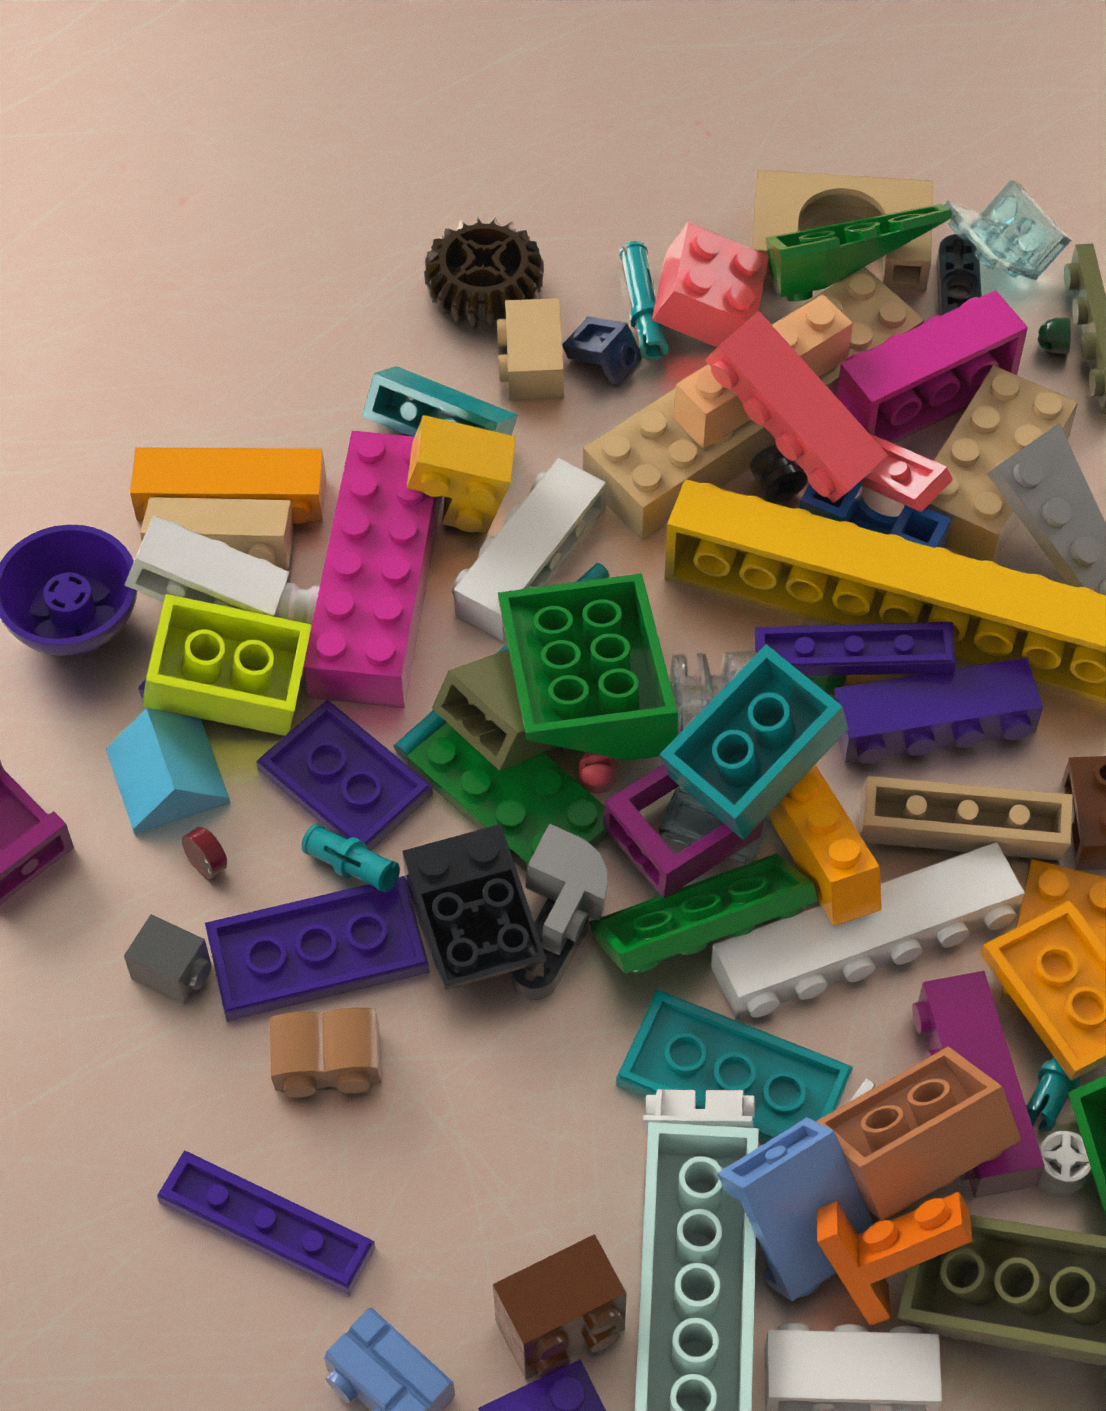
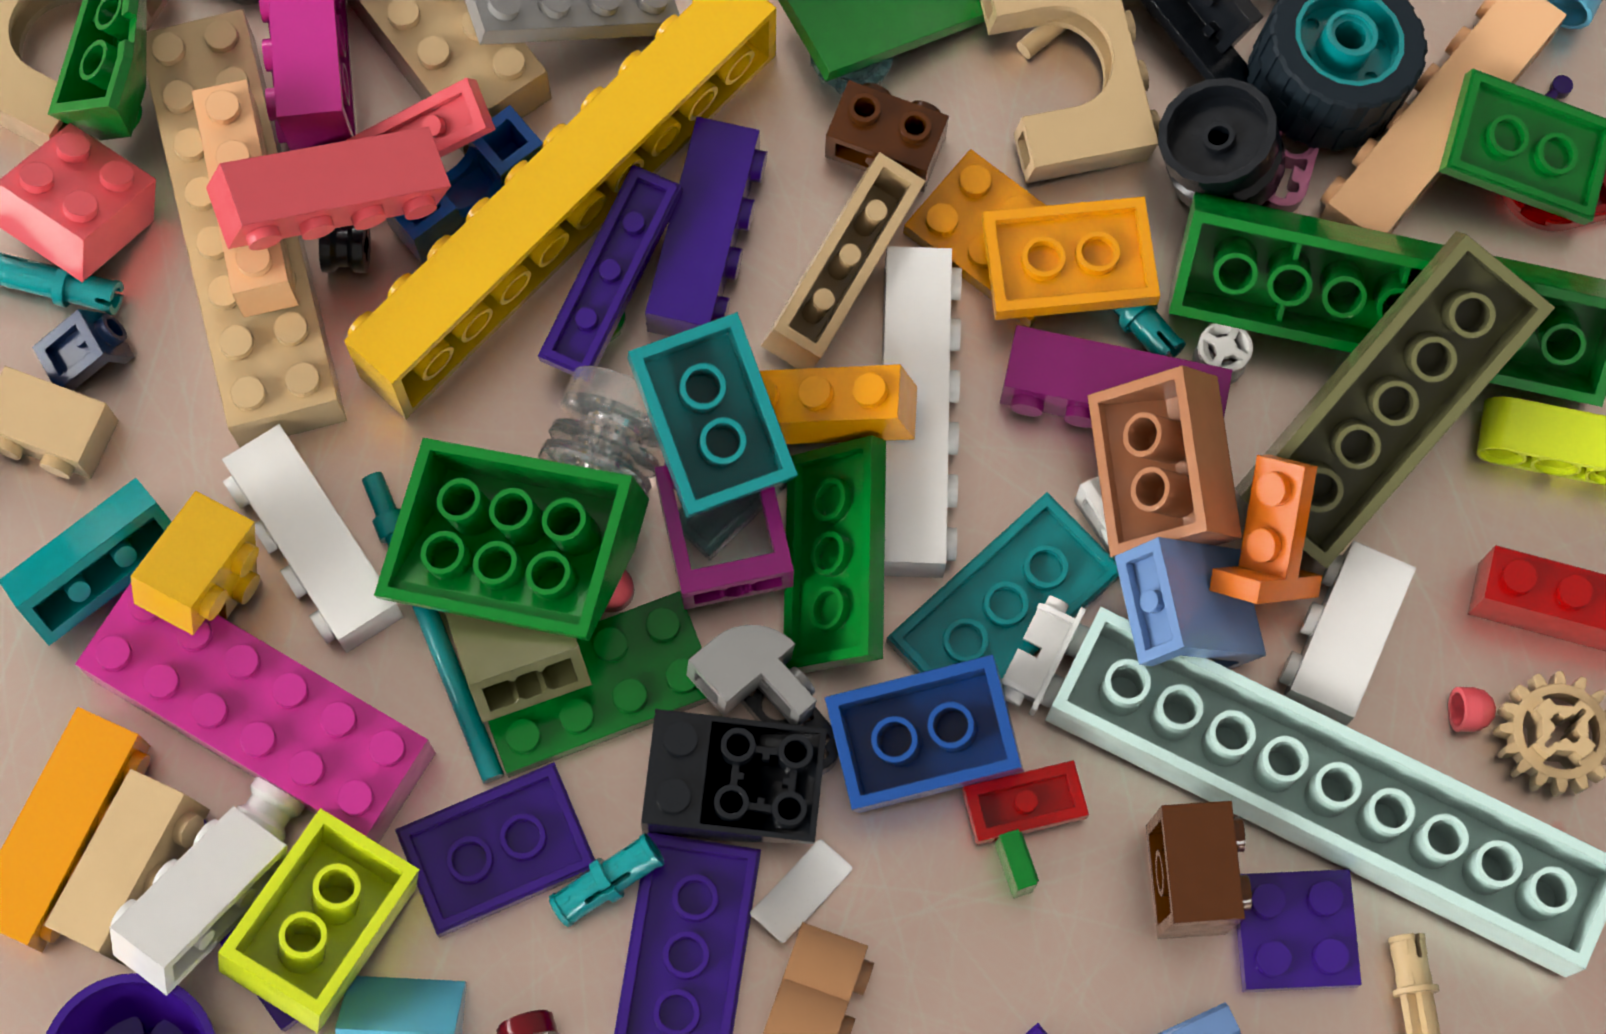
camera: 70 degrees left, 15 degrees up
none -> white sticker [750,839,852,943]
none -> blue brick [825,654,1024,813]
none -> red plate [962,760,1089,845]
none -> green tile [995,829,1039,899]

